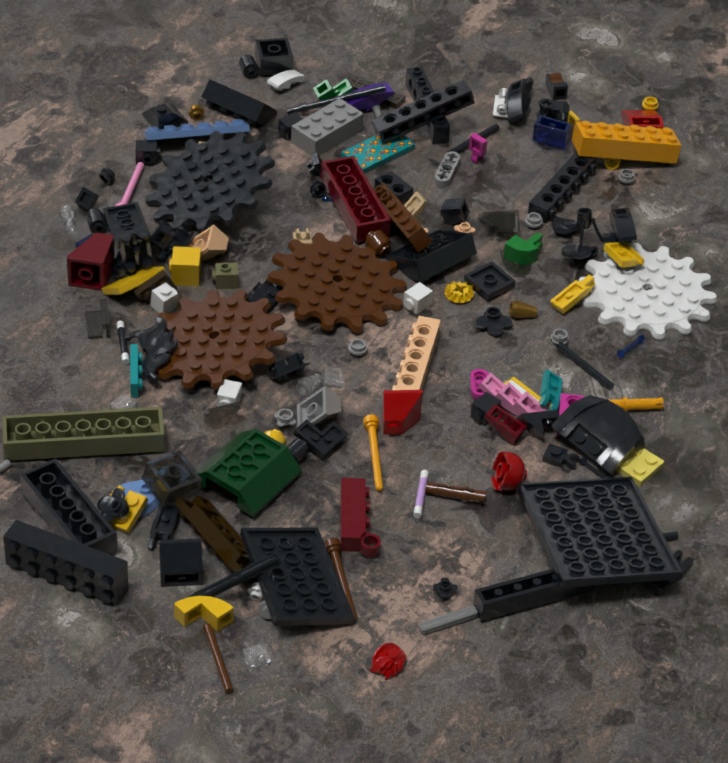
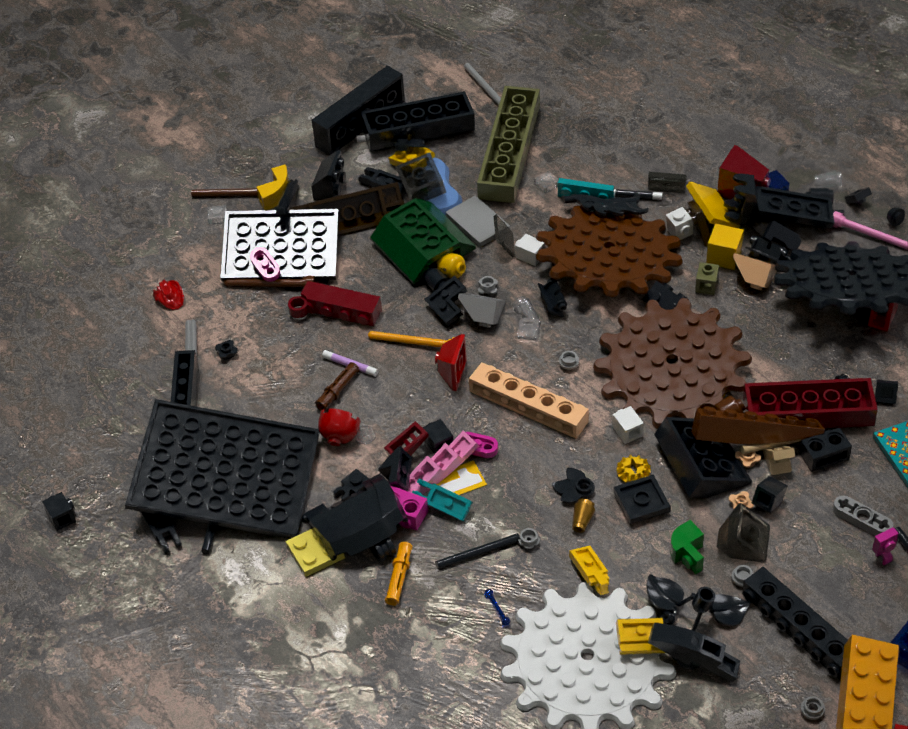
camera: 115 degrees right, 5 degrees up
tan tile [293,228,312,244] -> none
none -> black brick [42,492,76,531]
none -> plate [250,247,280,281]
none -> light grey tile [446,195,510,247]

